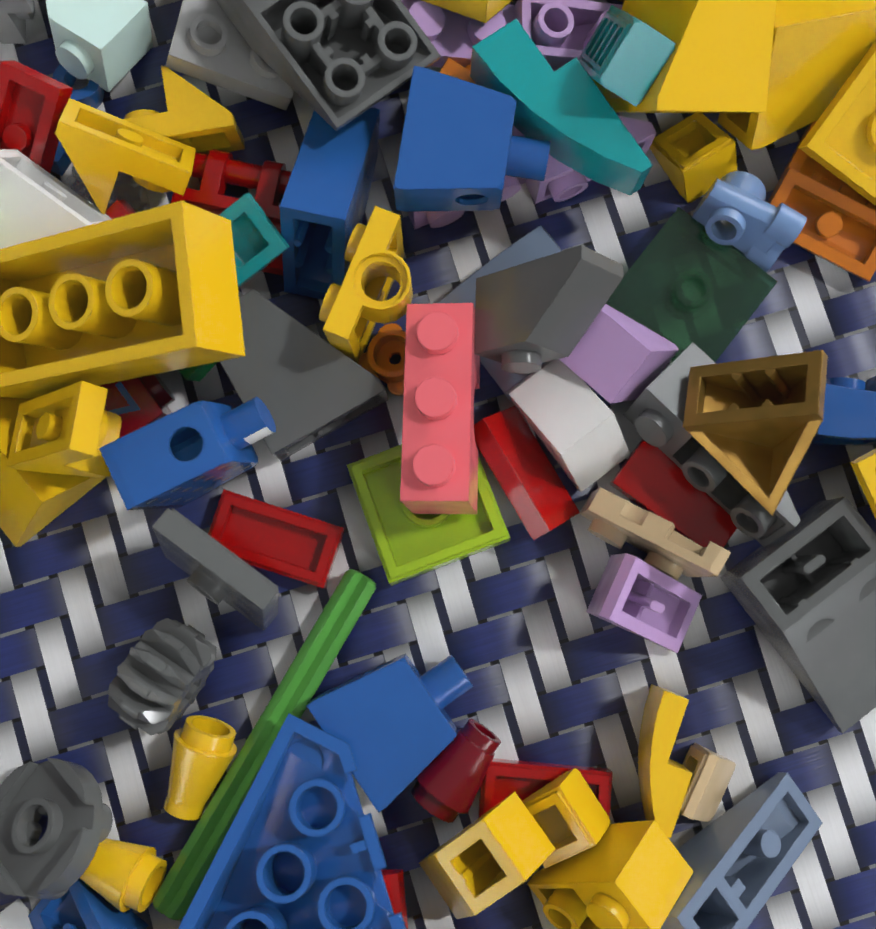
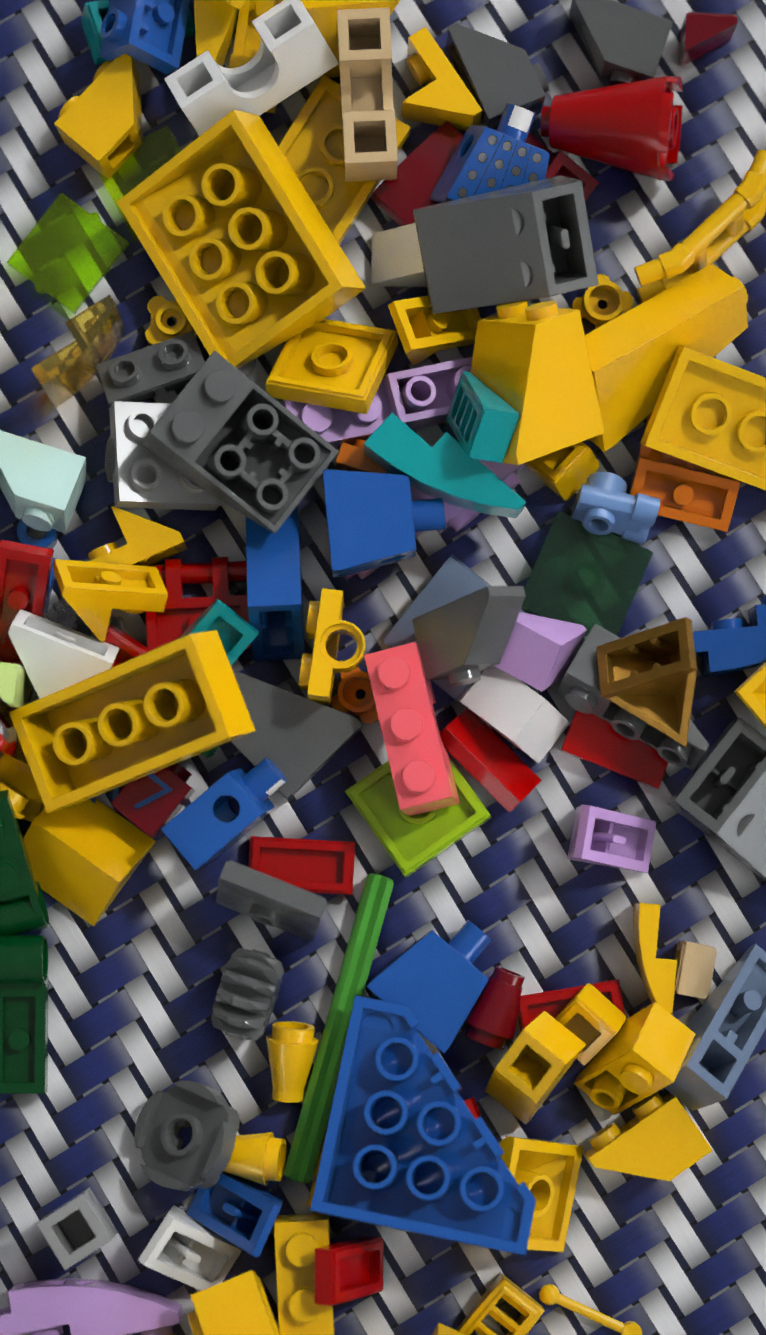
camera: 20 degrees left, 0 degrees up
yellow slope [7,381,122,478] -> none
tan wing [579,487,731,581] -> none

